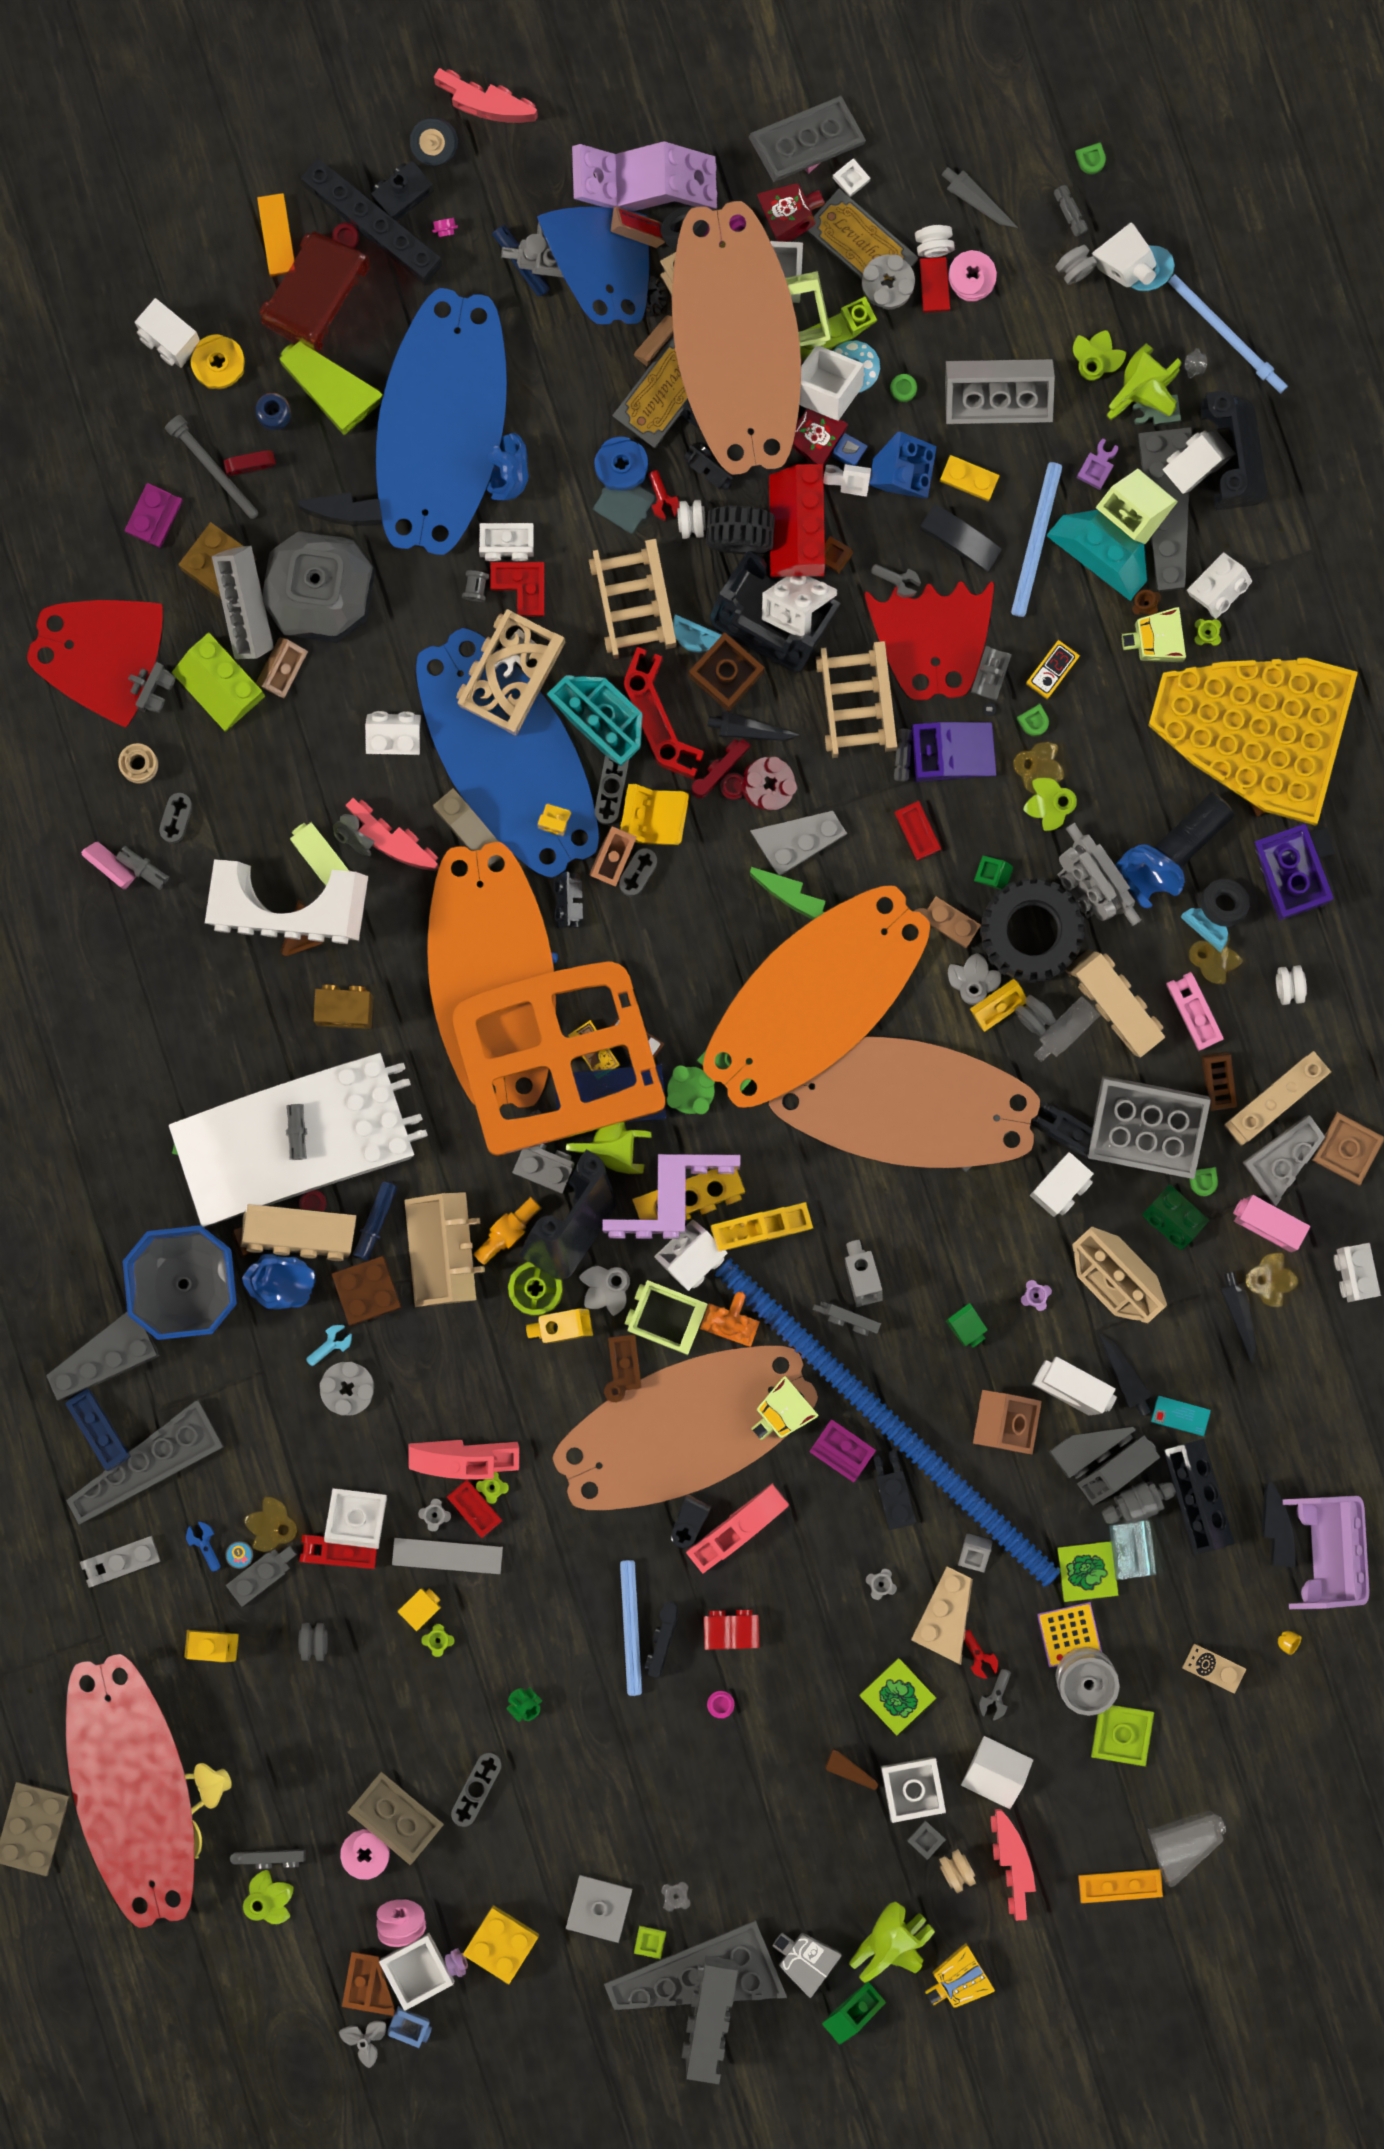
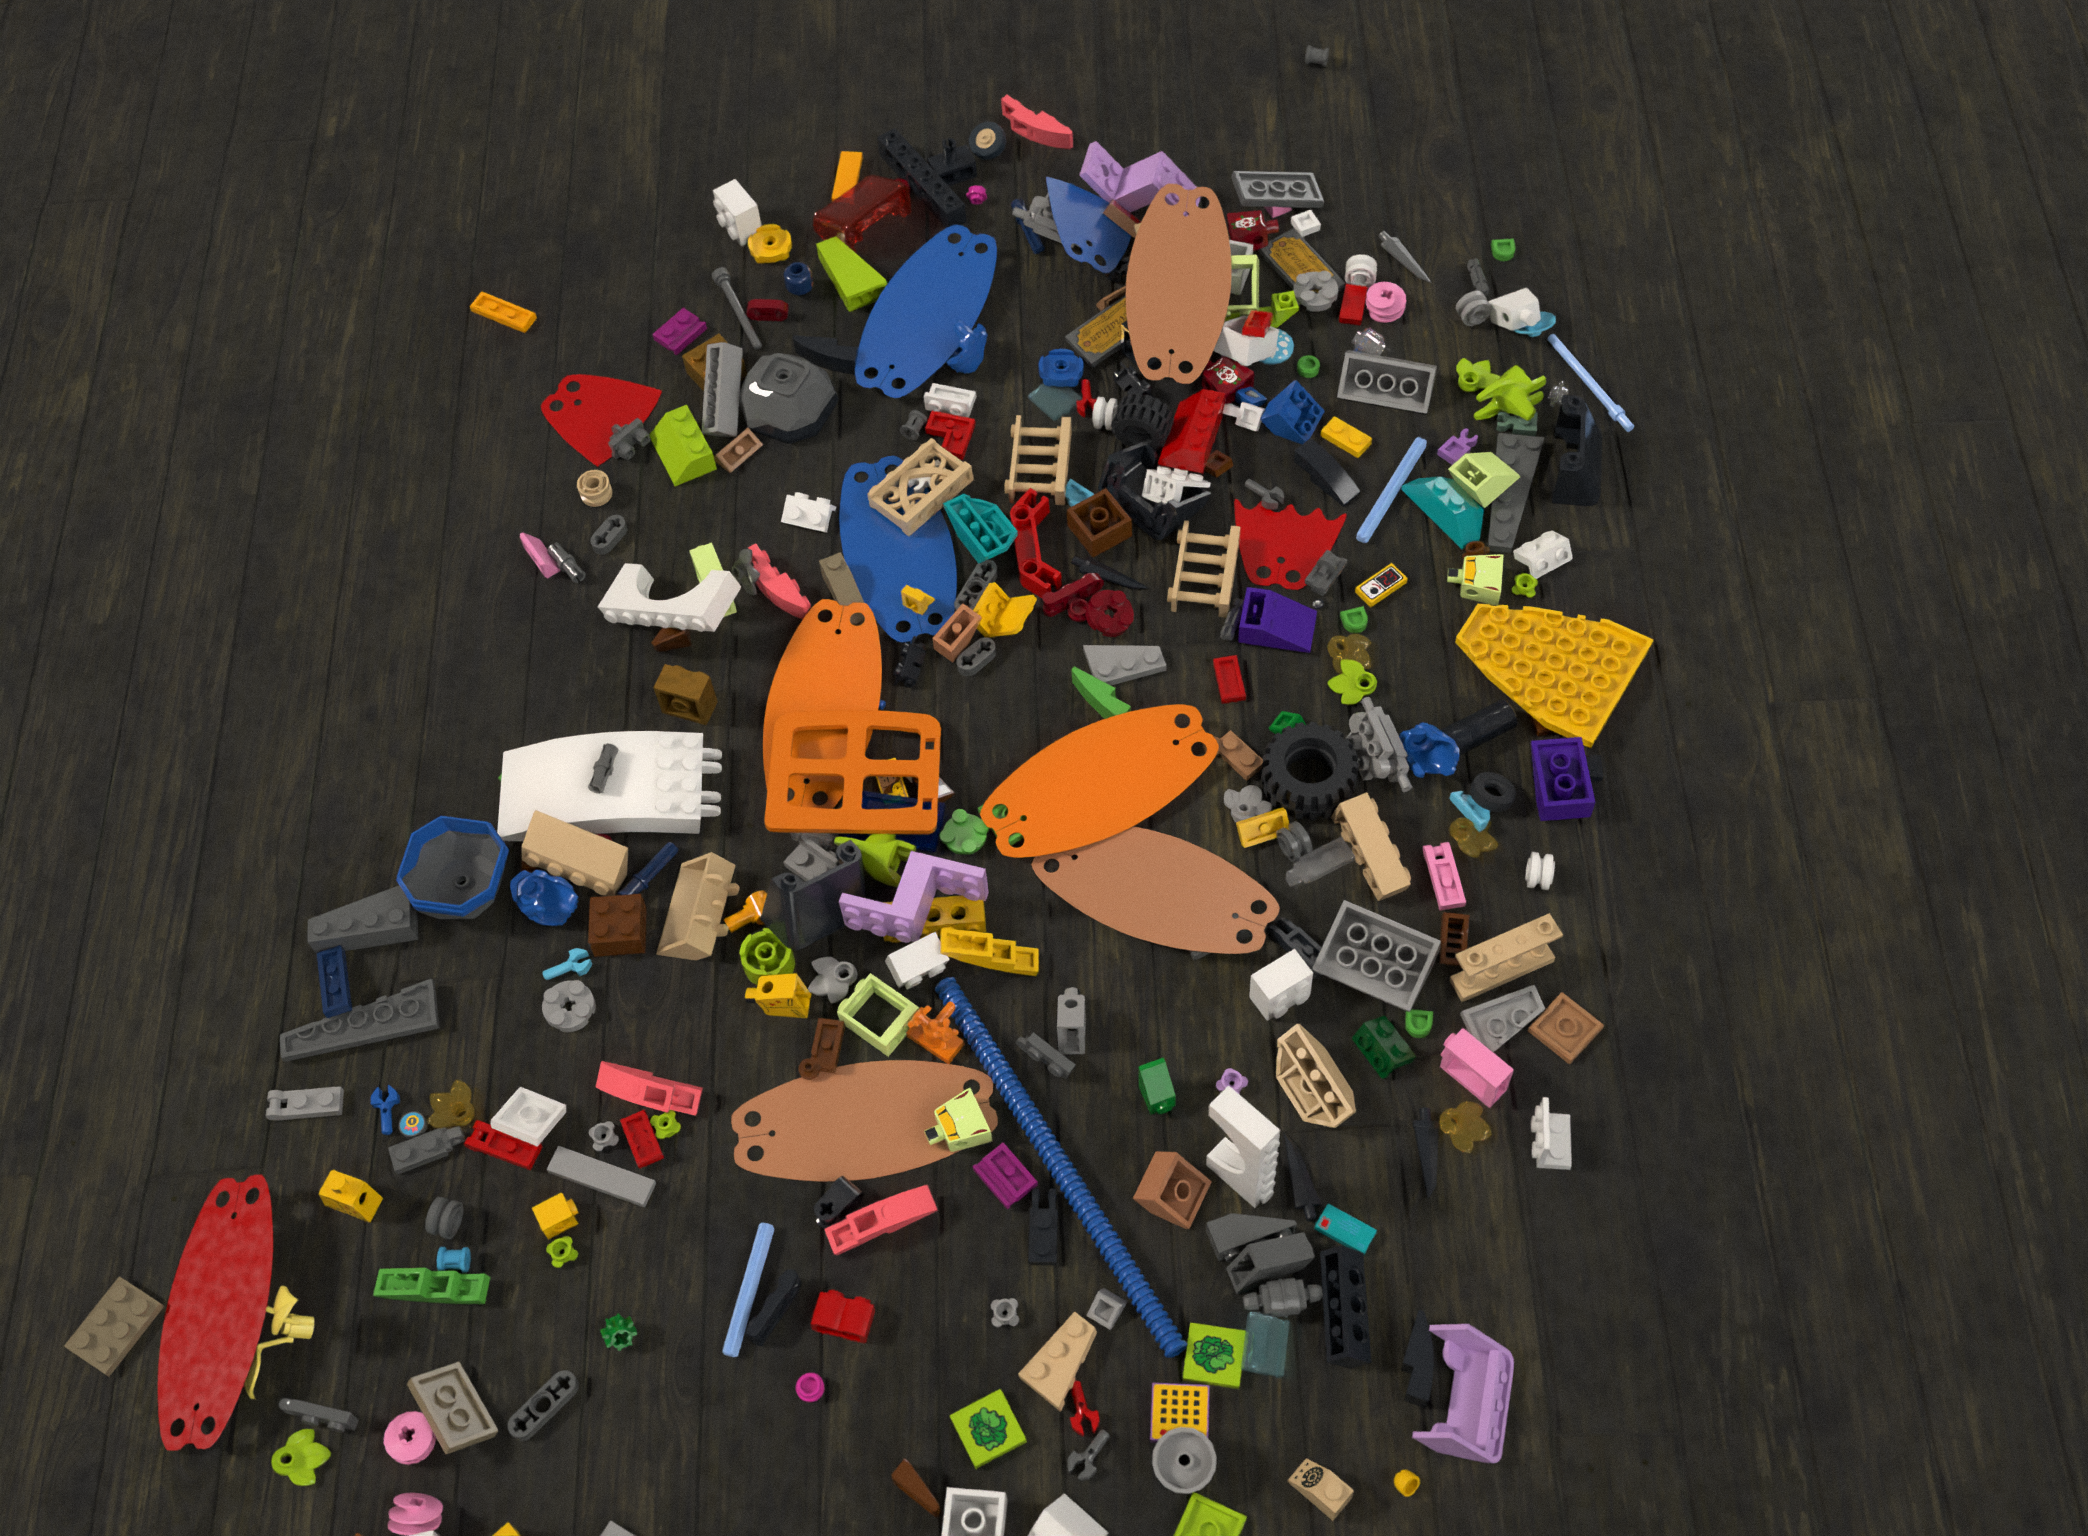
camera: 20 degrees right, 25 degrees down
white brick [1163,430,1236,494] -> none
none -> bright green slope [373,1268,490,1304]
none -> dark azure bush [437,1247,471,1272]
none -> red plate [1242,310,1273,338]
none -> clear head [1352,328,1386,356]

